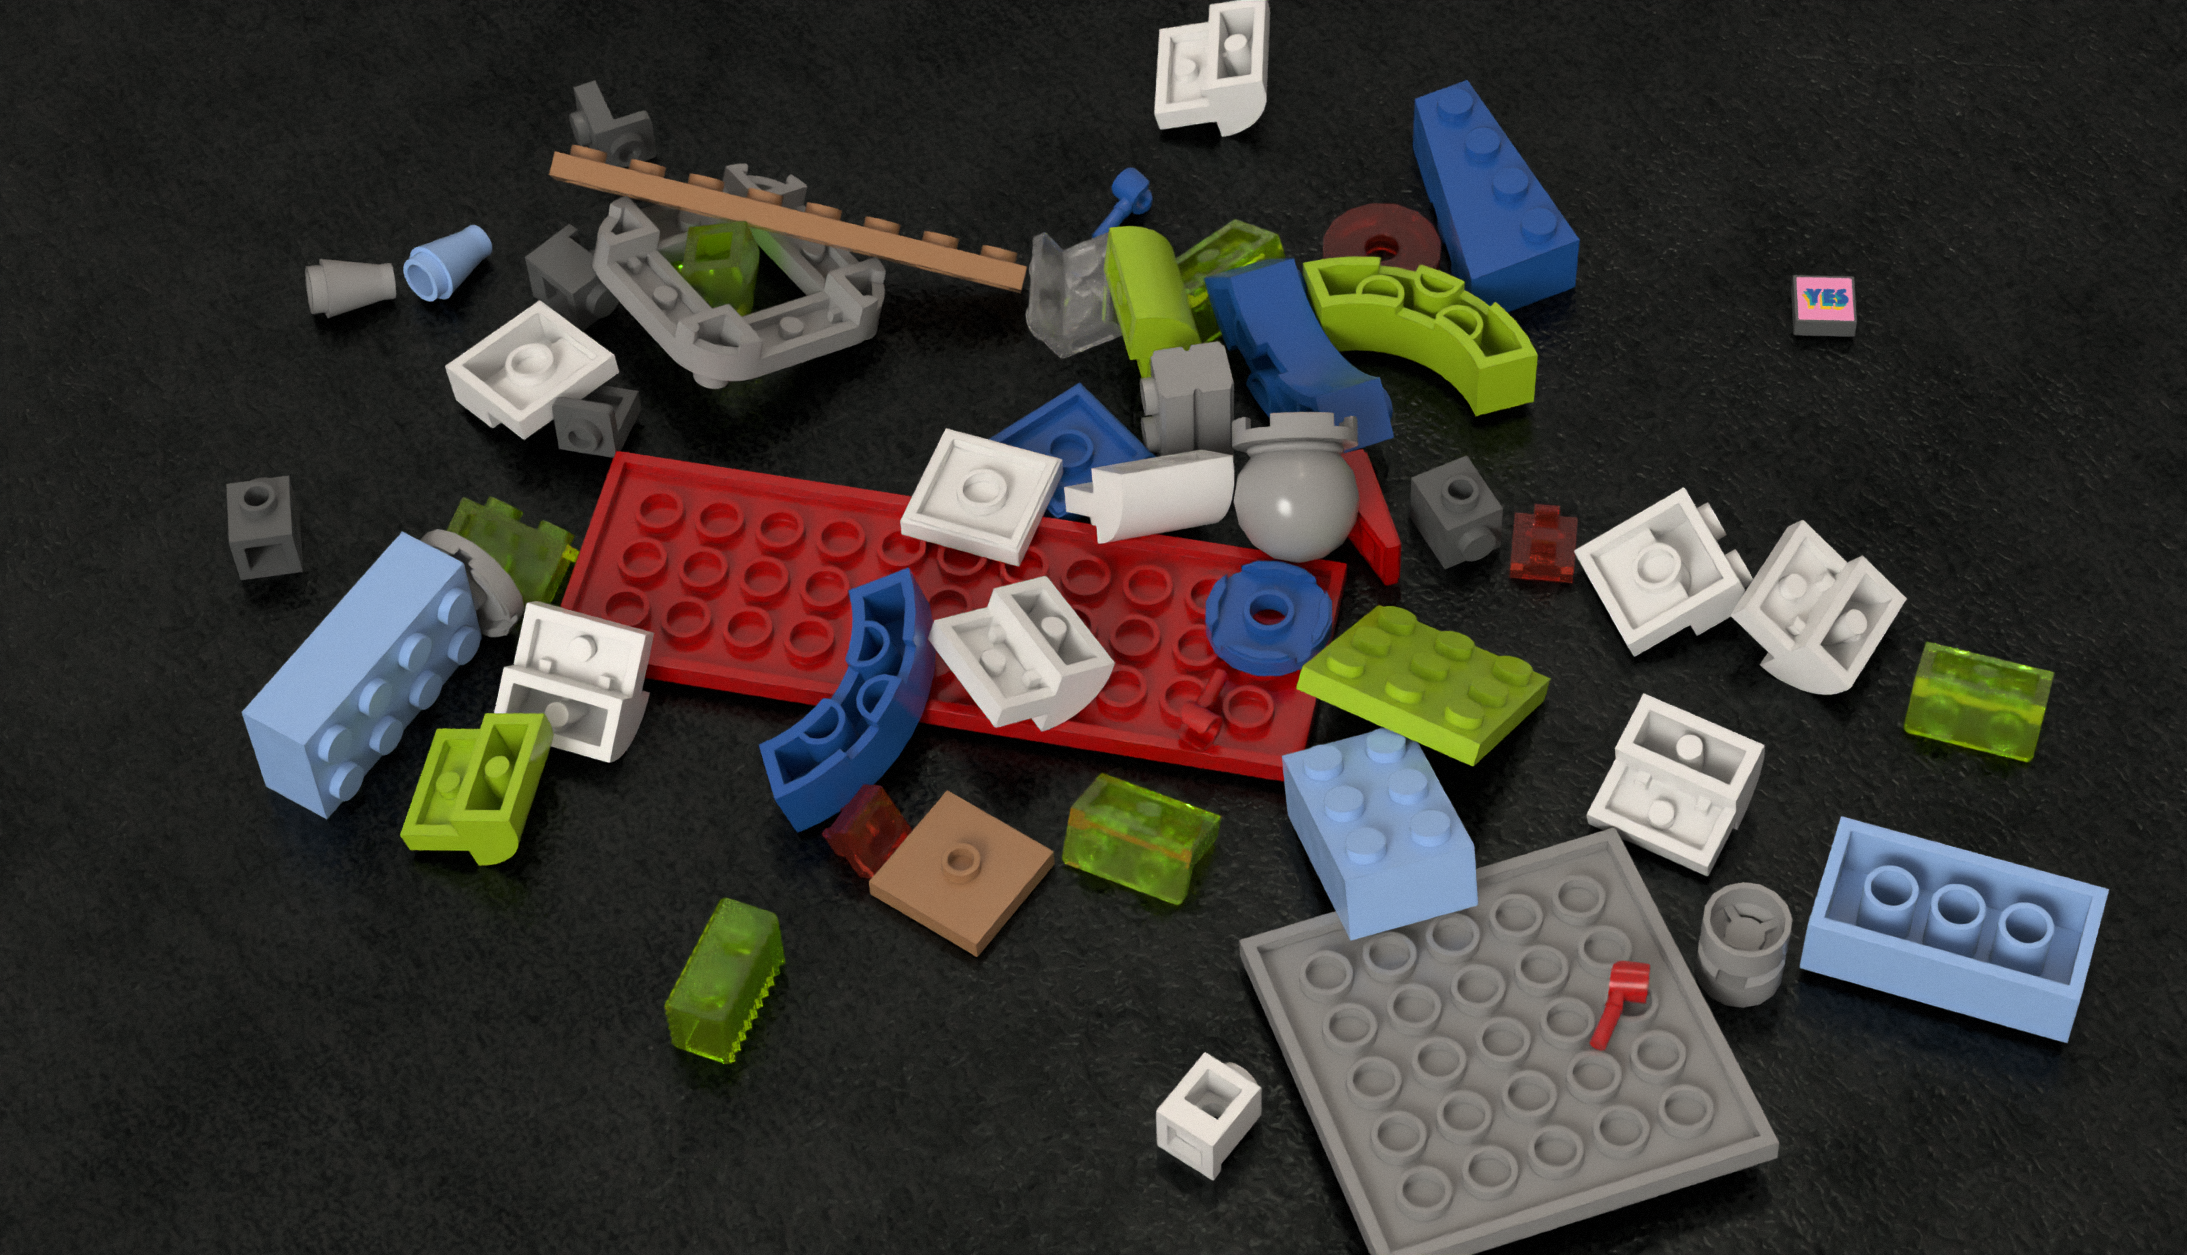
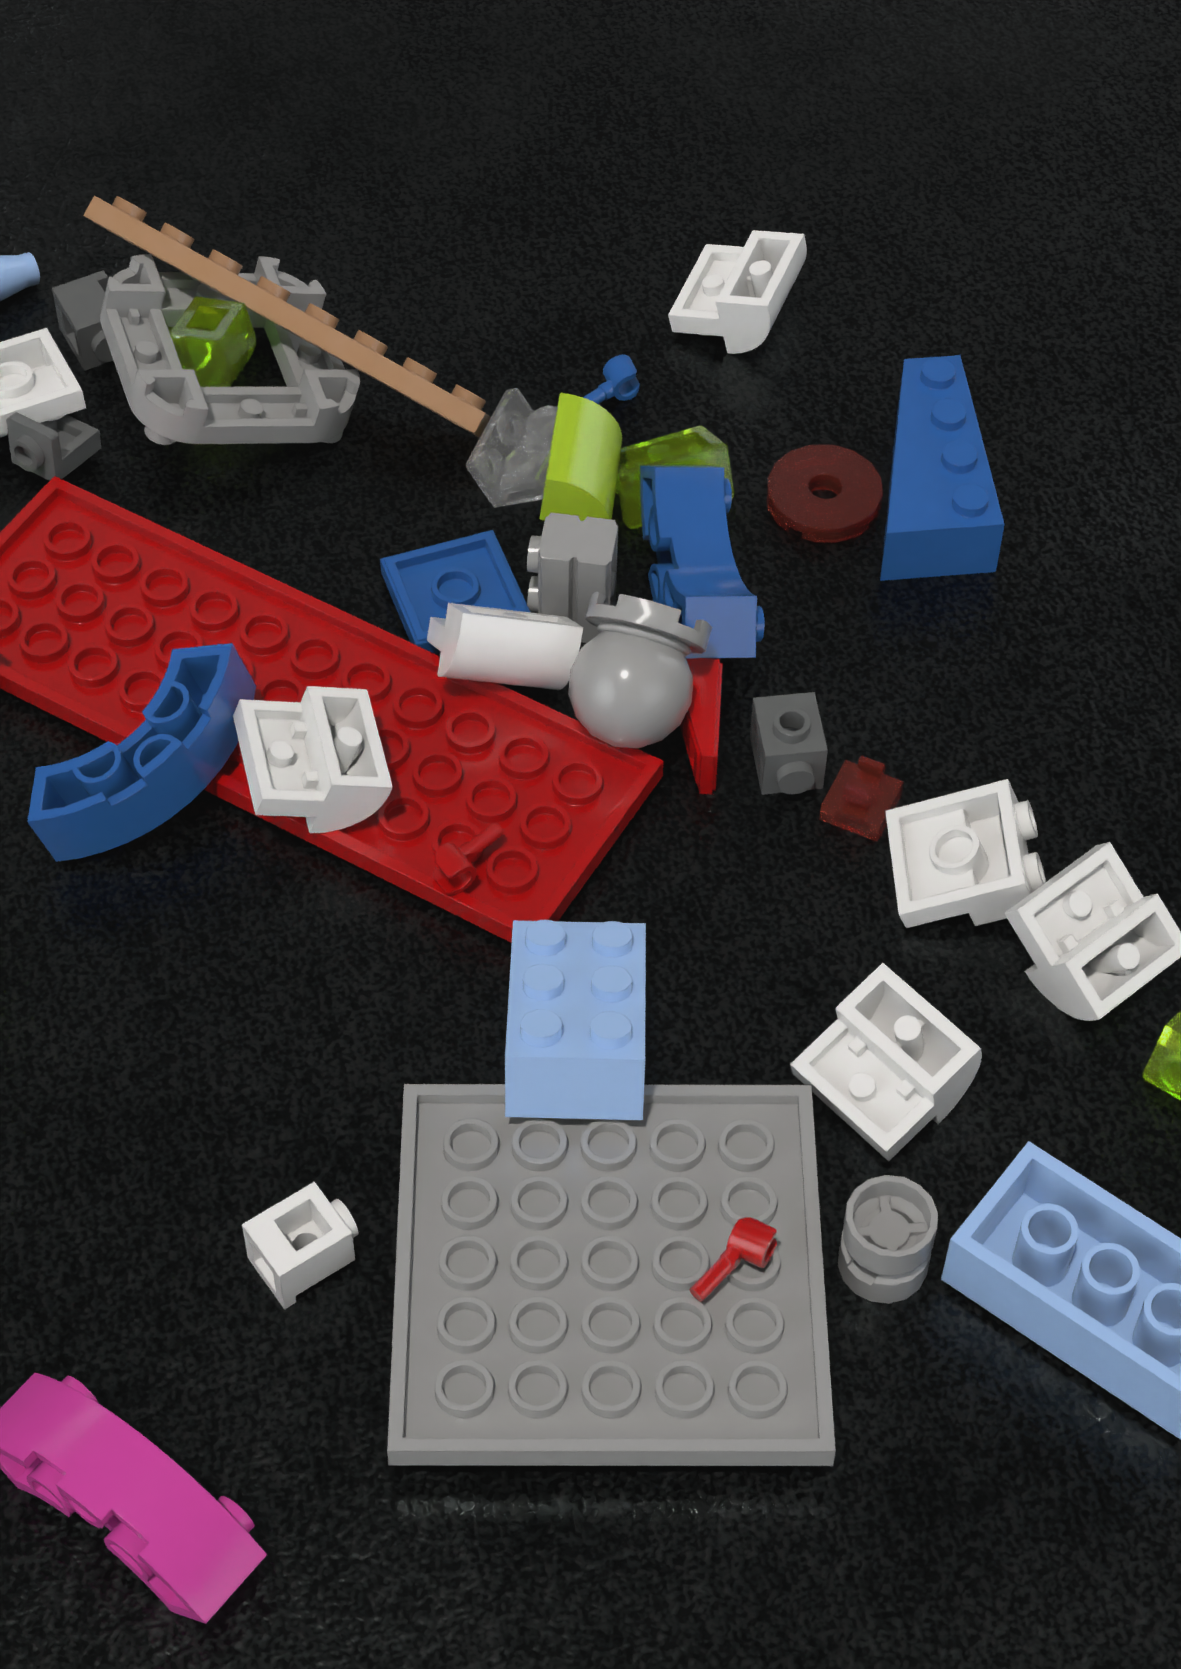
camera: 15 degrees right, 0 degrees up
dark grey bracket [569,81,657,168] -> none
clear red tile [822,784,913,879] -> none
medium nougat plate [869,790,1055,957] -> none
white tile [900,428,1063,567] -> none
clear neon green bracket [1062,773,1222,905] -> none
blue tile [1206,561,1332,676] -> none
lime plate [1296,605,1551,767] -> none
lime brick [1303,257,1538,416] -> none

